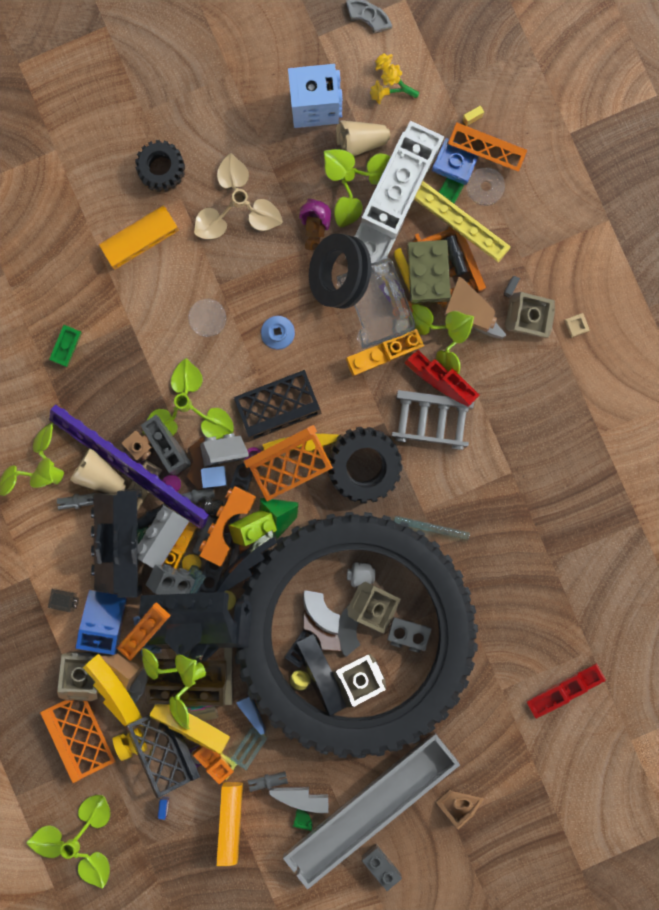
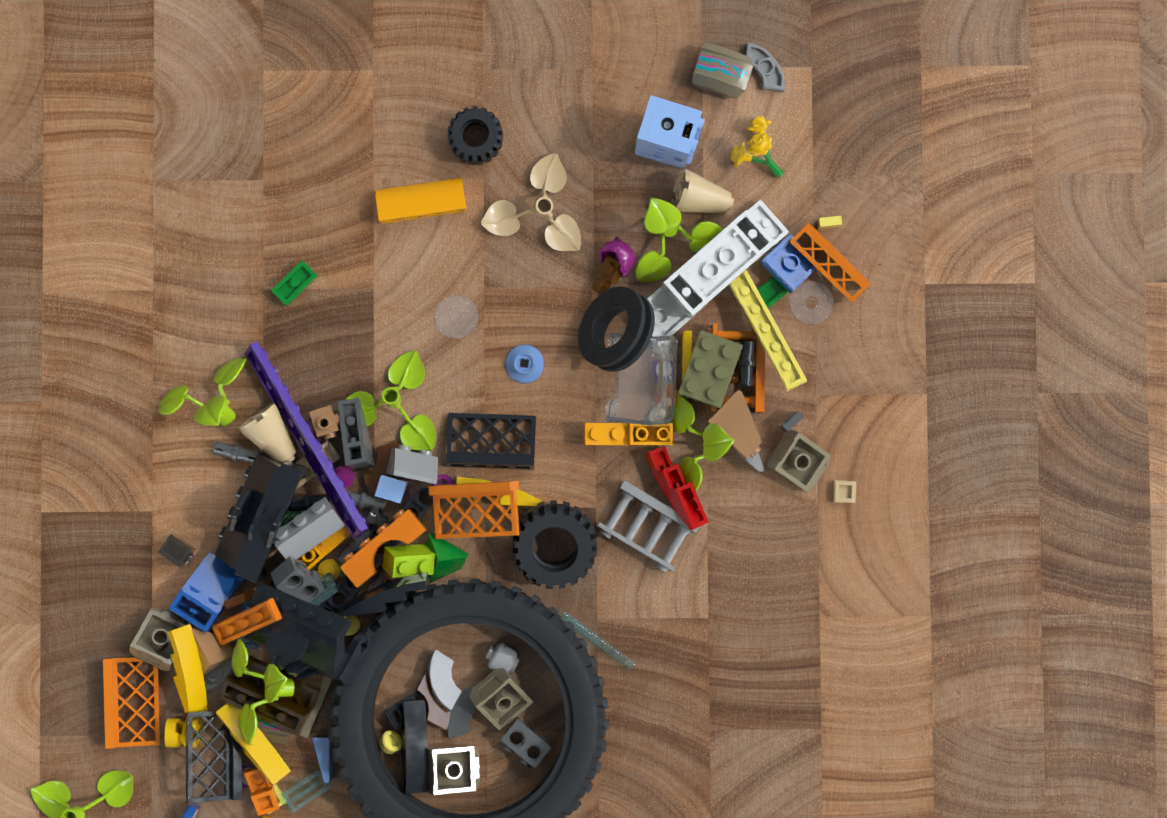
camera: 15 degrees right, 0 degrees up
none -> reddish brown tile [223,580,277,609]
none -> dark tan slope [692,42,753,99]

